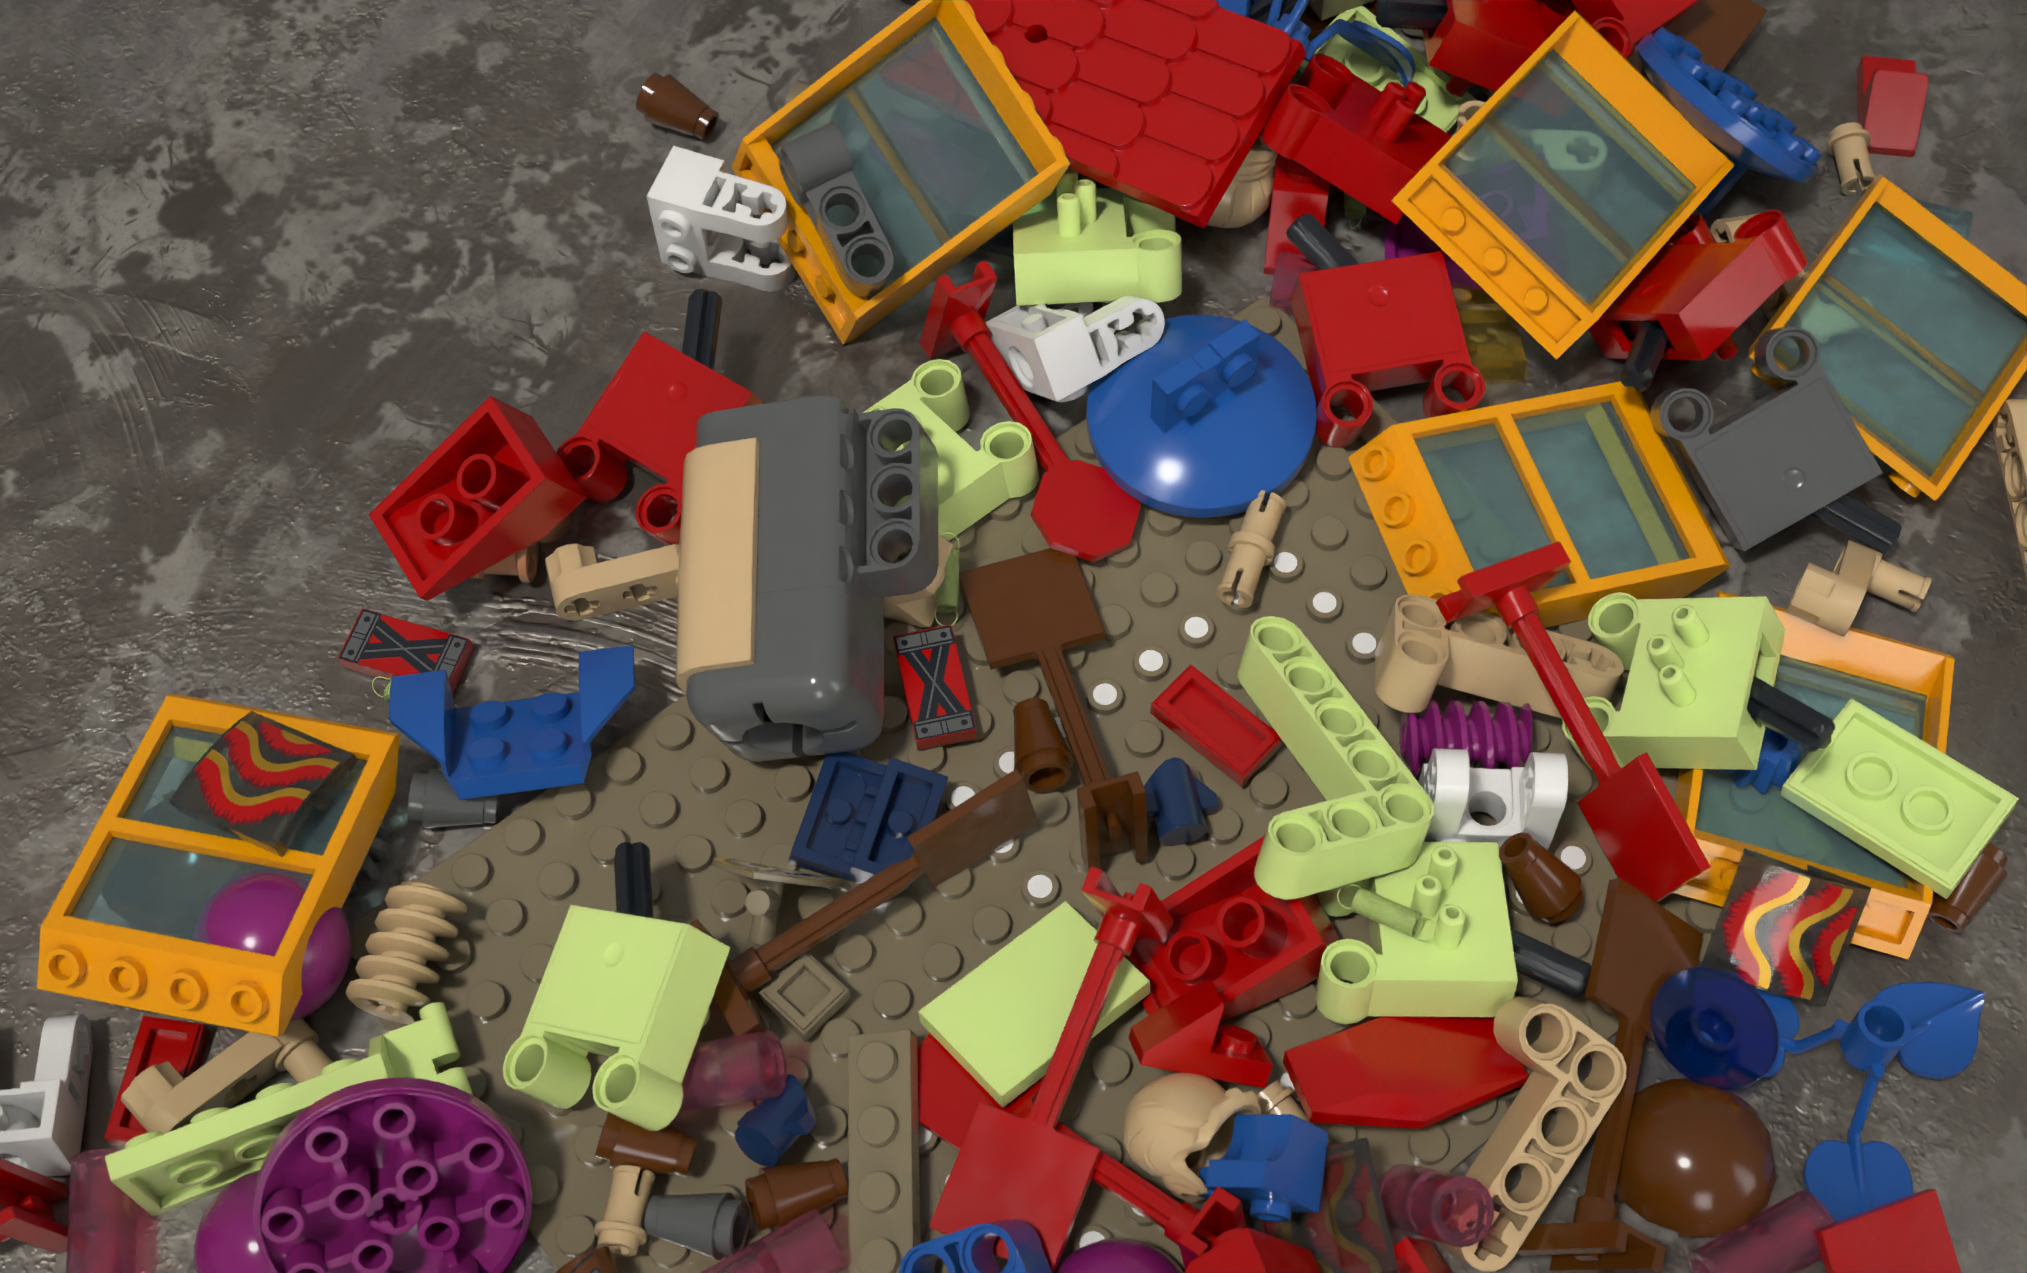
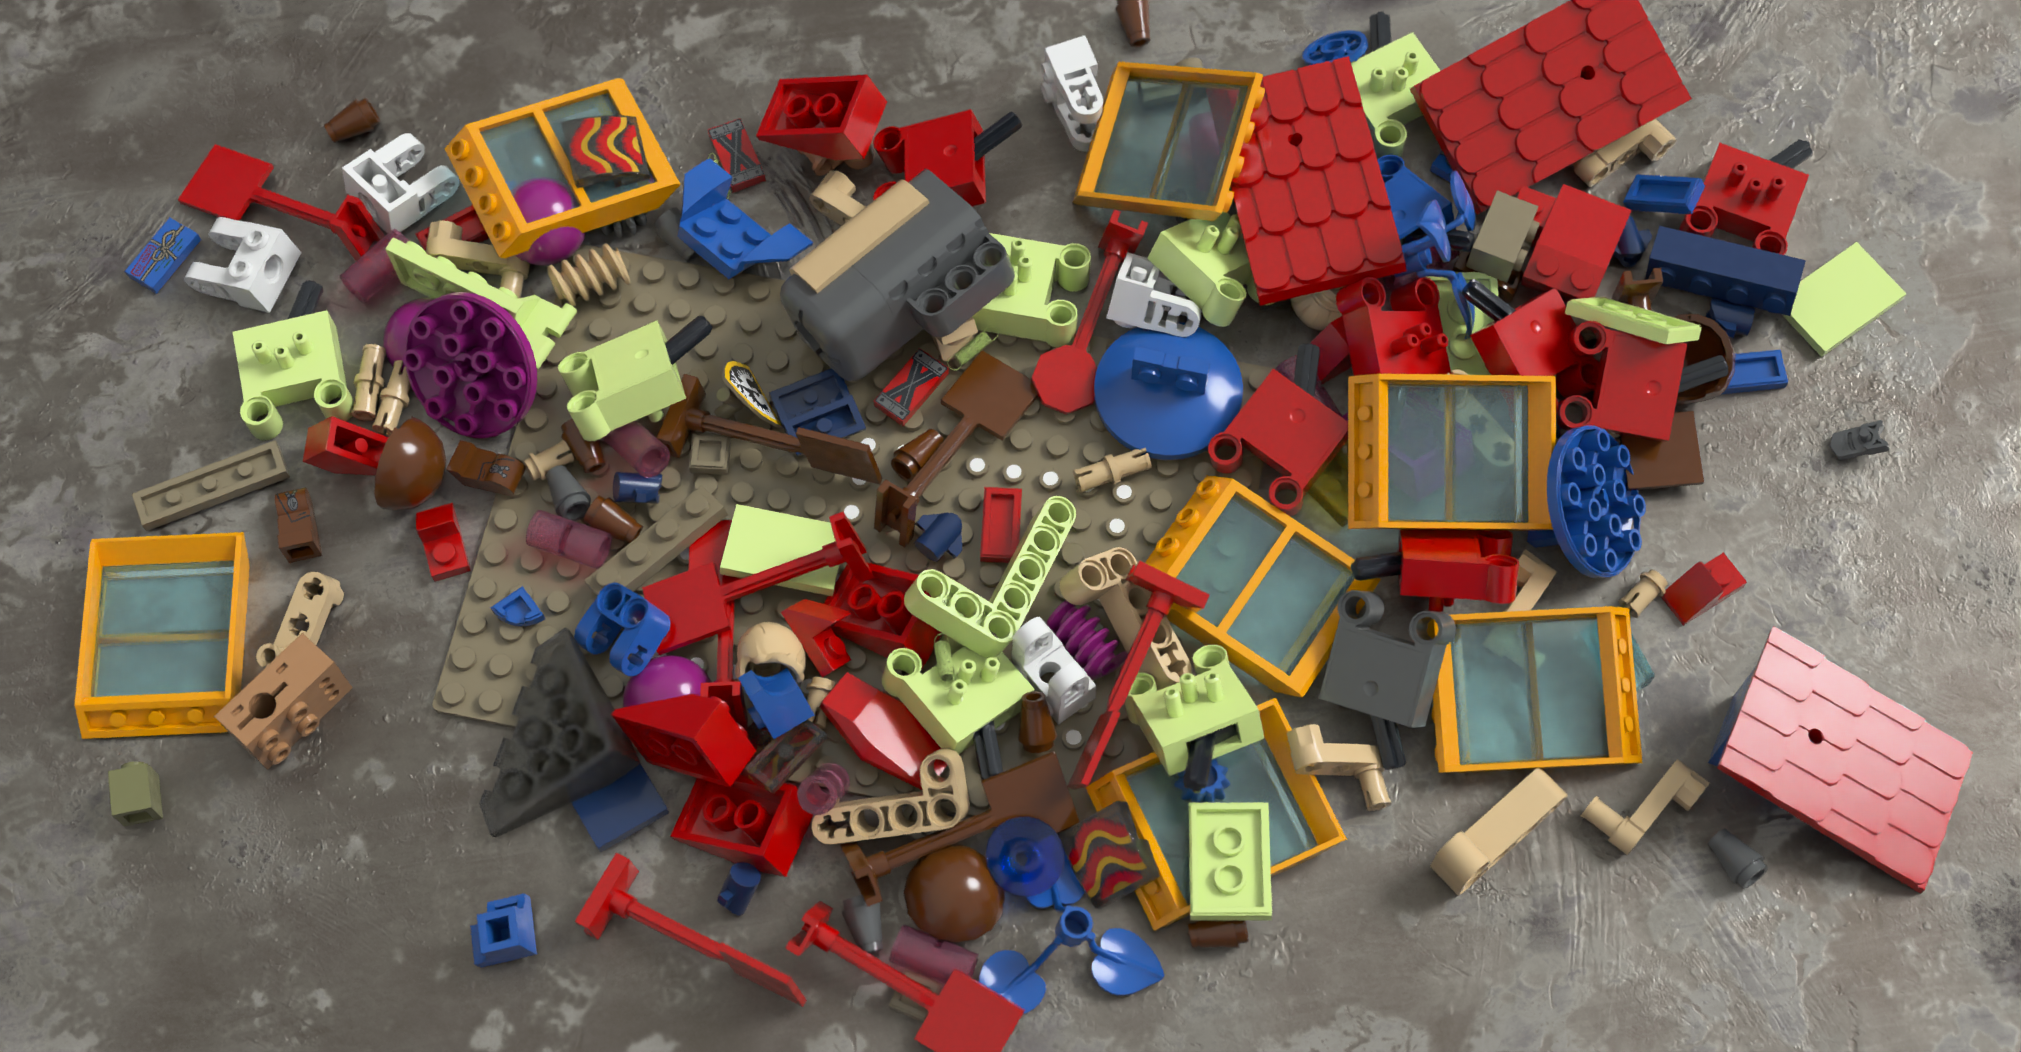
camera: 50 degrees right, 5 degrees up
dark grey piece [778,122,894,297] -> none

